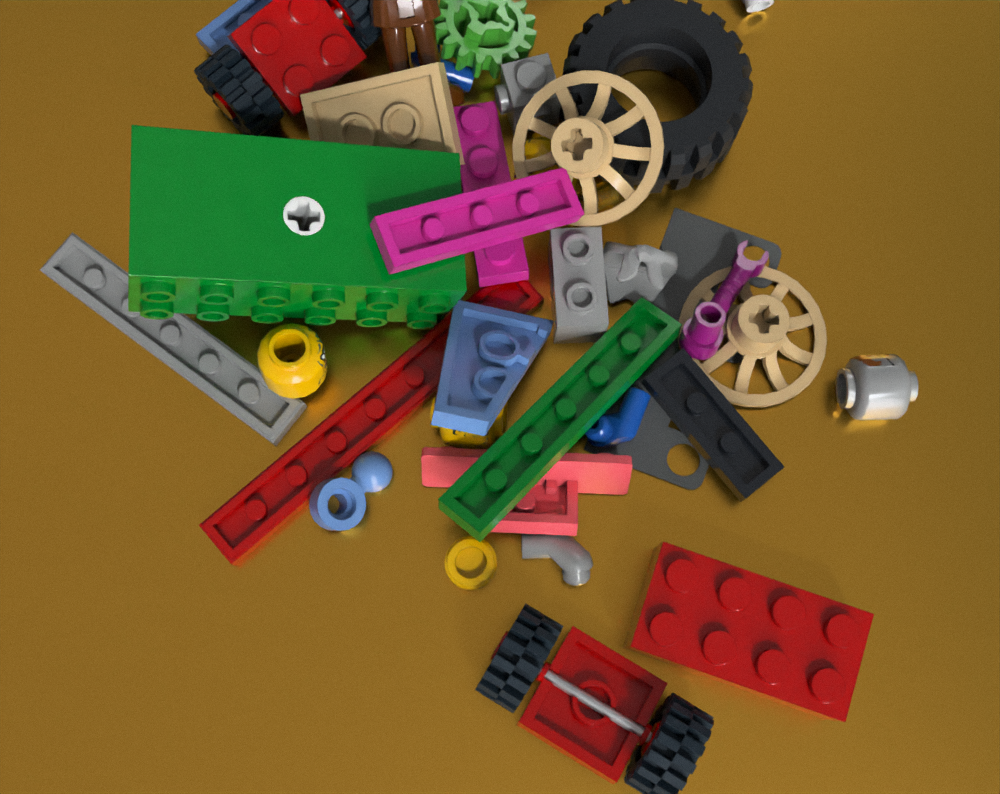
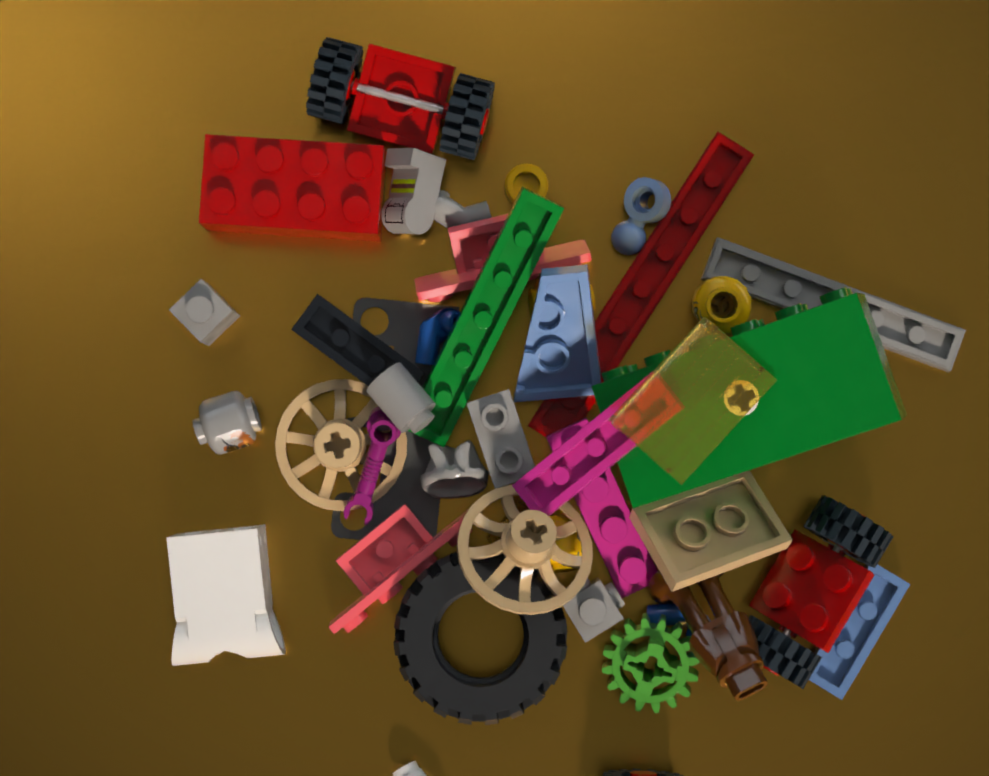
camera: 170 degrees right, 10 degrees up
none -> white piece [166,524,286,666]
none -> light grey brick [169,279,240,346]
none -> coral bracket [328,503,472,634]
none -> light grey brick [366,362,436,434]
none -> light grey leg [381,148,446,234]
none -> clear yellow piece [608,317,777,485]

